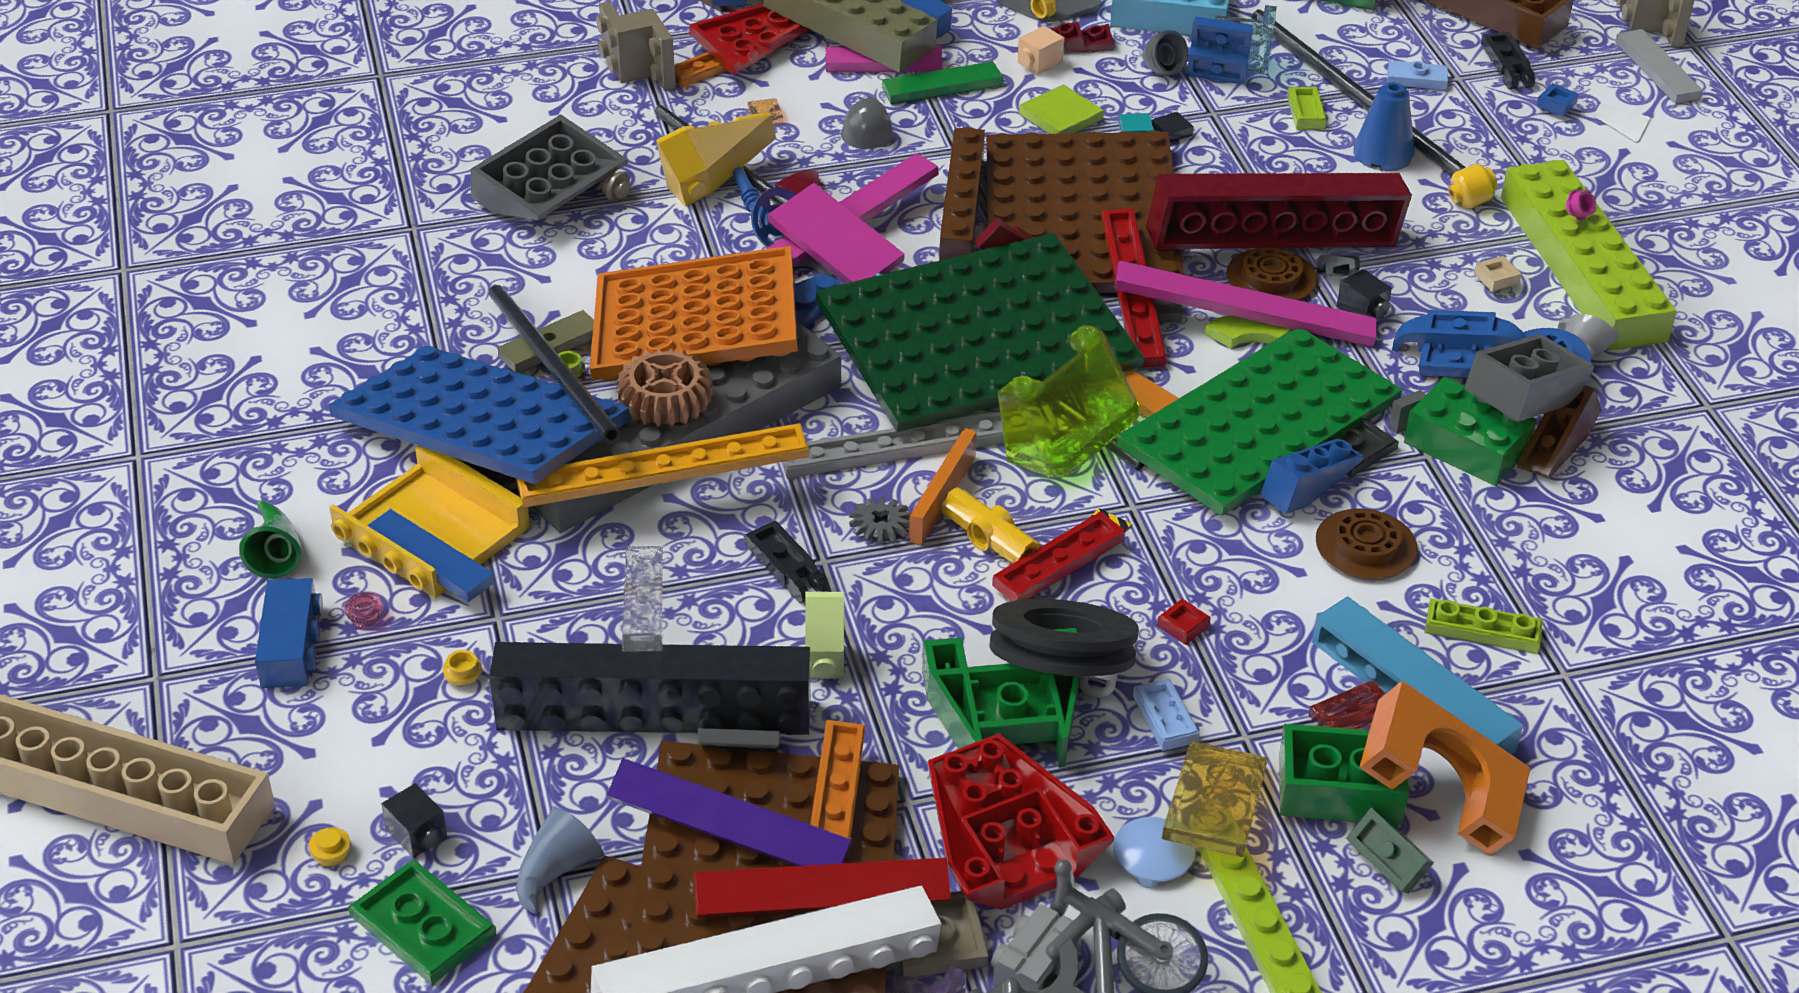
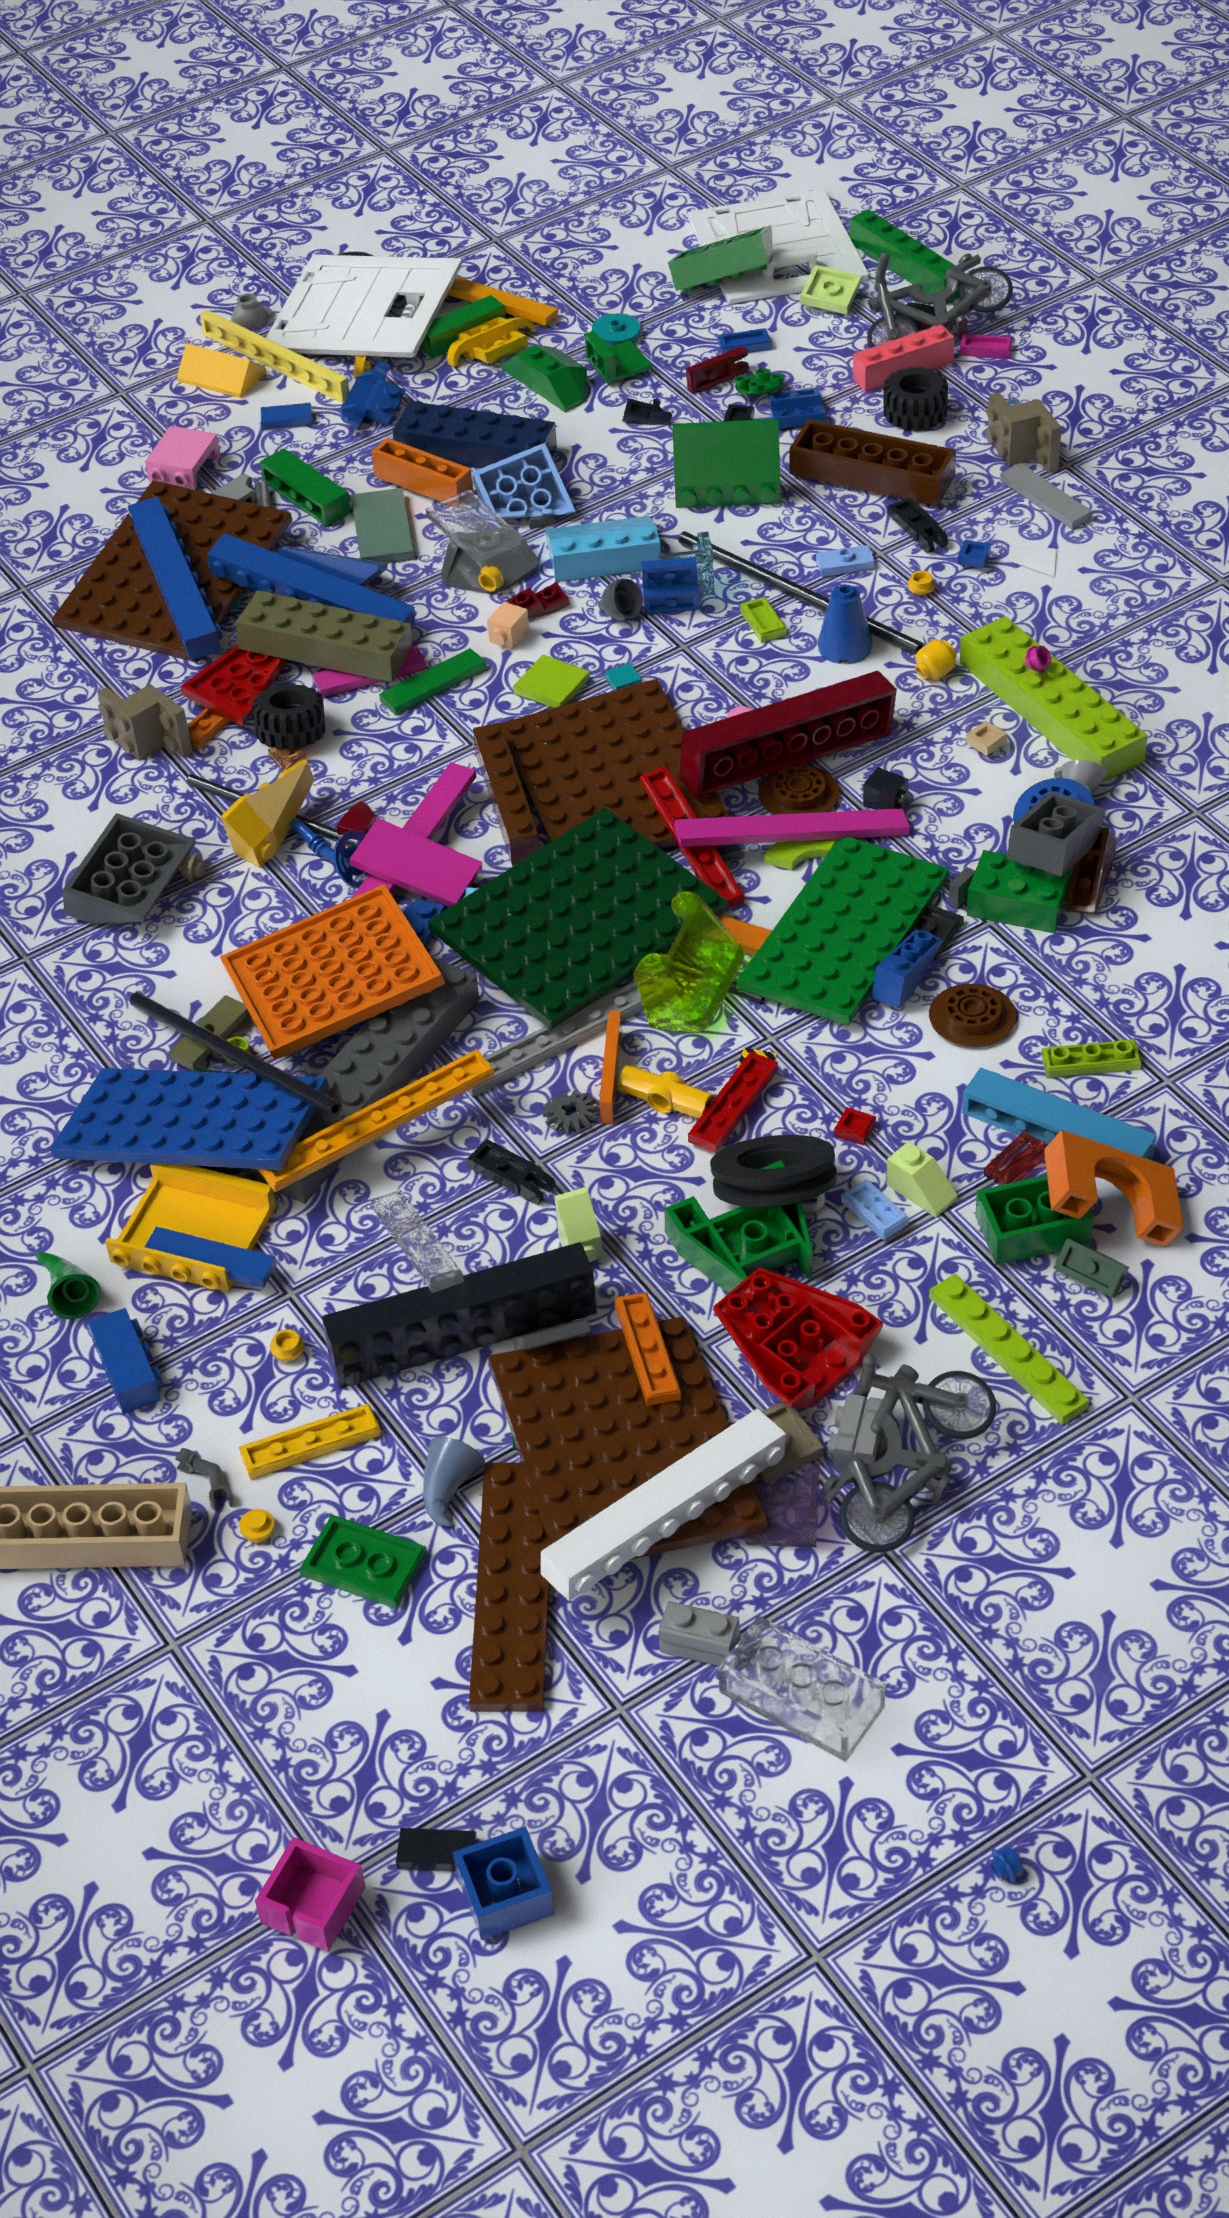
camera: 15 degrees left, 5 degrees up
clear pink plate [344,592,383,627] -> none
black brick [381,783,448,858] -> none
dark purple tile [606,758,853,866] -> none
nougat gear [617,348,713,428] -> none
red tile [694,857,951,917] -> none
dark grey helmet [841,97,893,149] -> none
dark red slope [975,218,1034,250] -> none
light blue dish [1113,817,1195,888] -> none
black tile [1152,111,1194,143] -> none
clear yellow tile [1162,741,1268,857] -> none
black slope [1316,255,1360,276] -> none
blue plate [1392,310,1526,378] -> none
none -> dark grey arm [175,1448,233,1510]
none -> yellow tile [239,1403,381,1480]
none -> black tyre [253,684,326,750]
none -> yellowish green slope [887,1141,958,1218]
none -> yellow plate [908,571,935,595]

